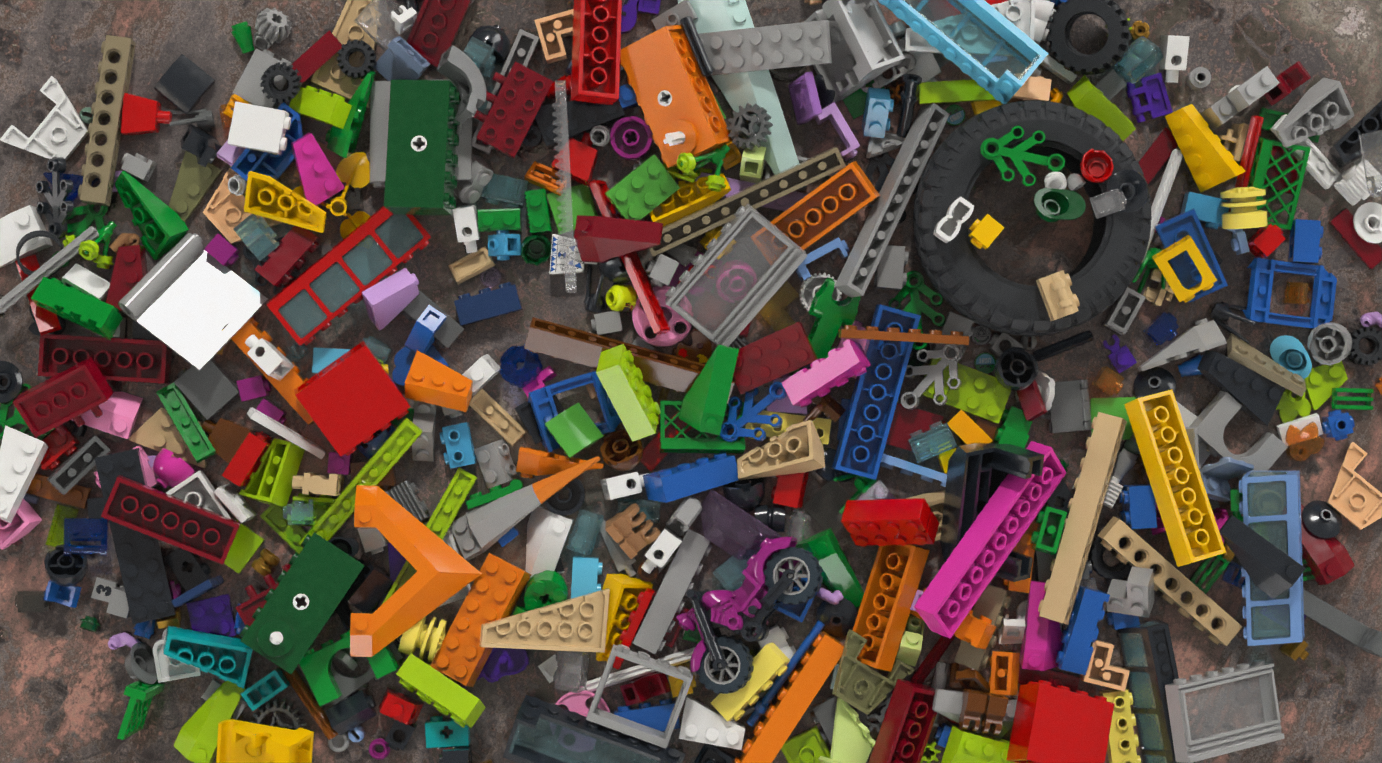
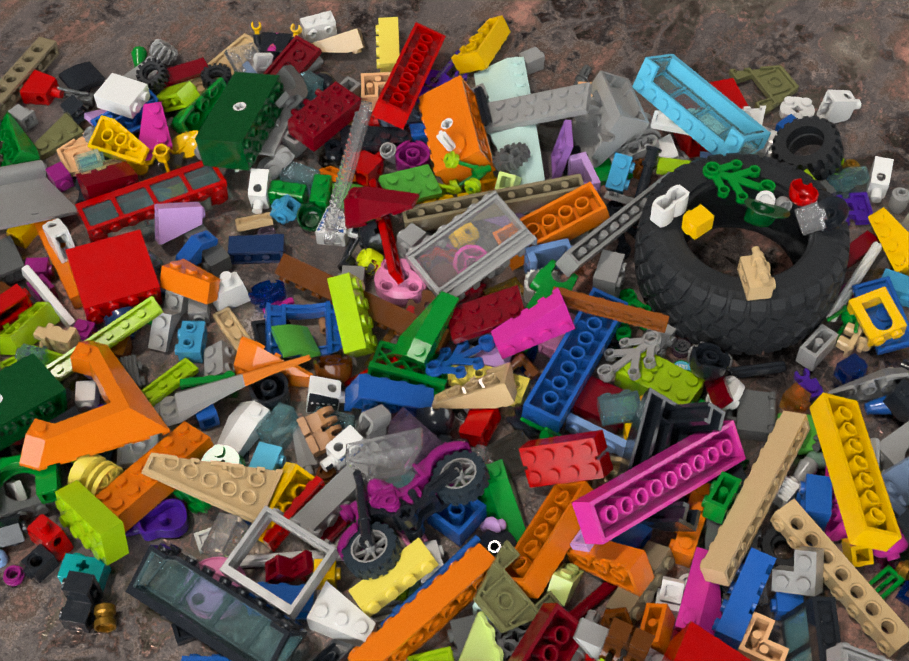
camera: 20 degrees right, 35 degrees down
none -> clear wedge [345,428,423,482]

